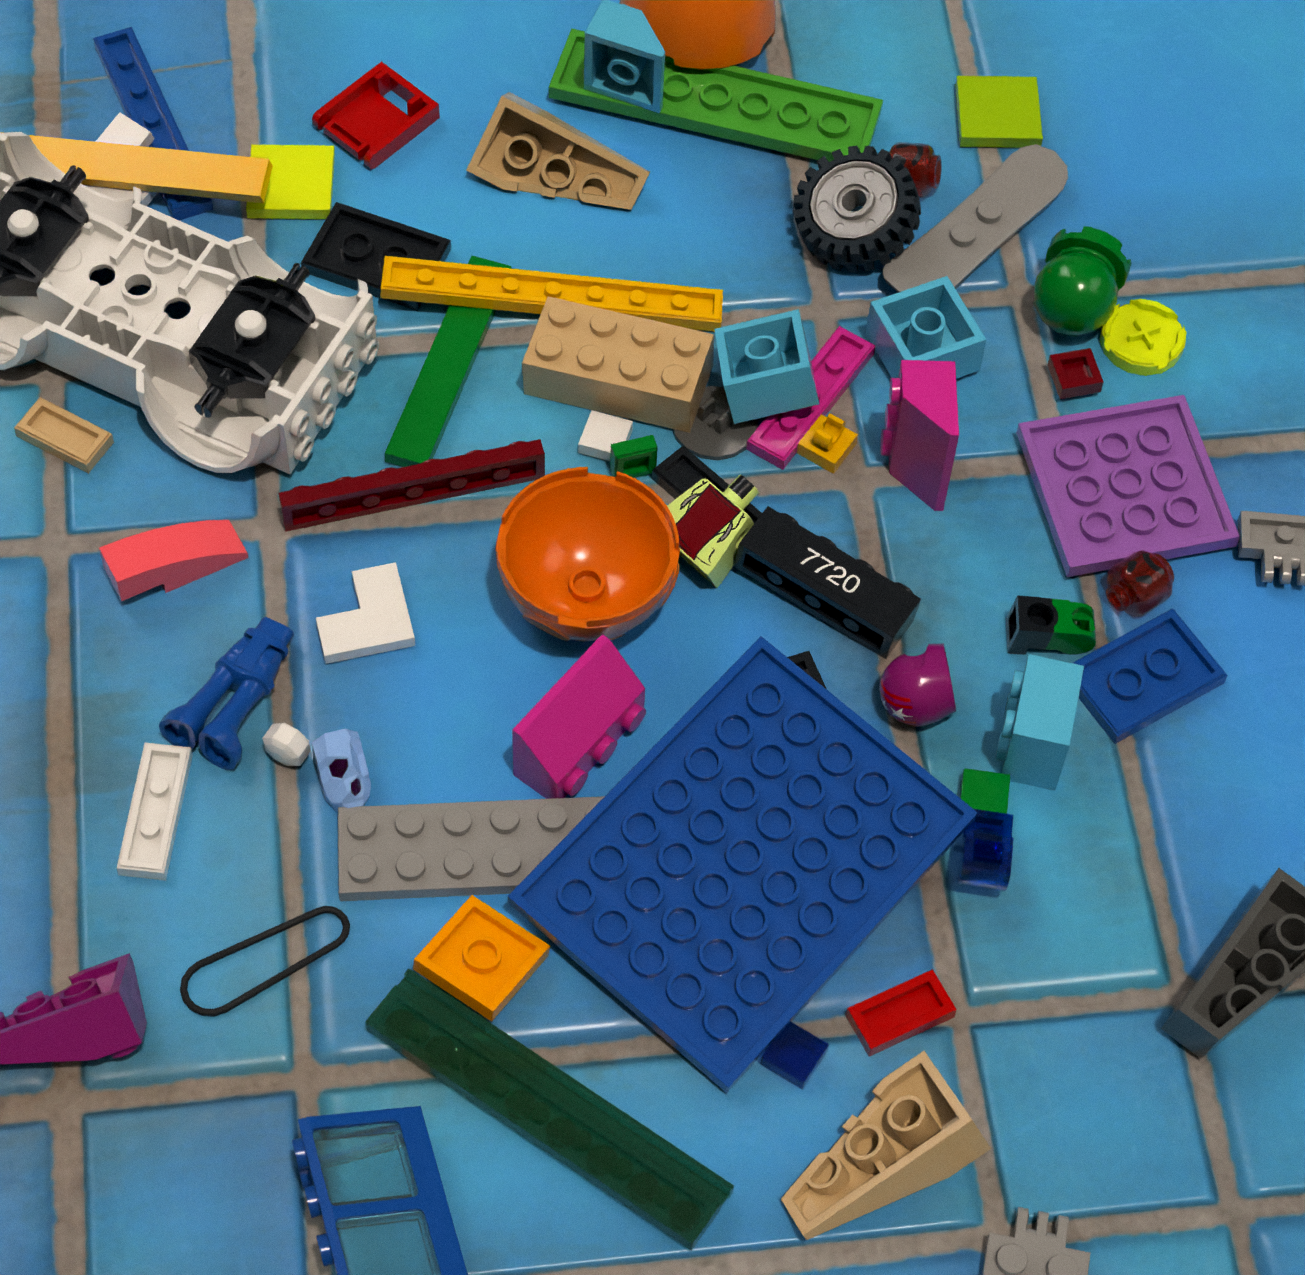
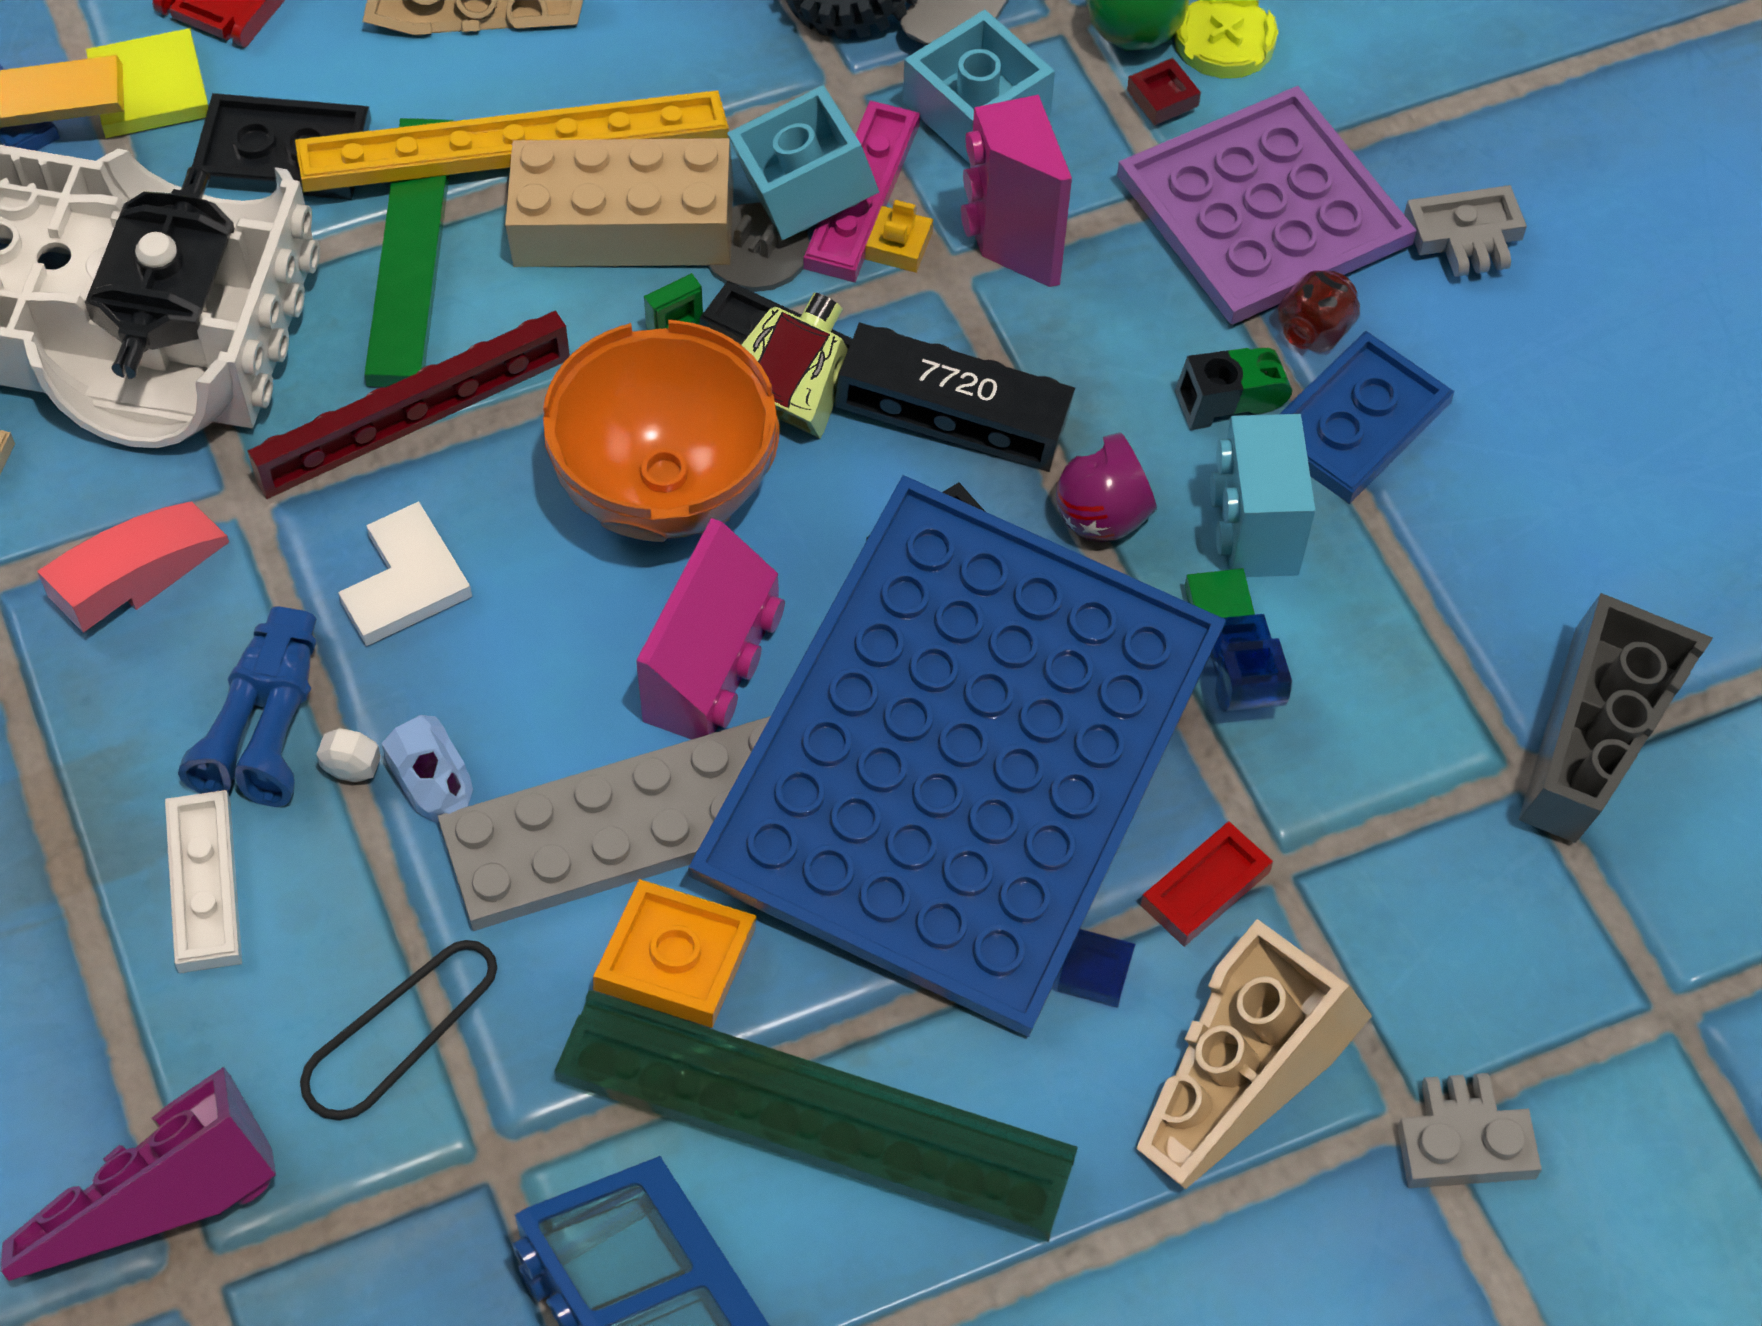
camera: 15 degrees left, 0 degrees up
white tile [578,410,633,461] -> none

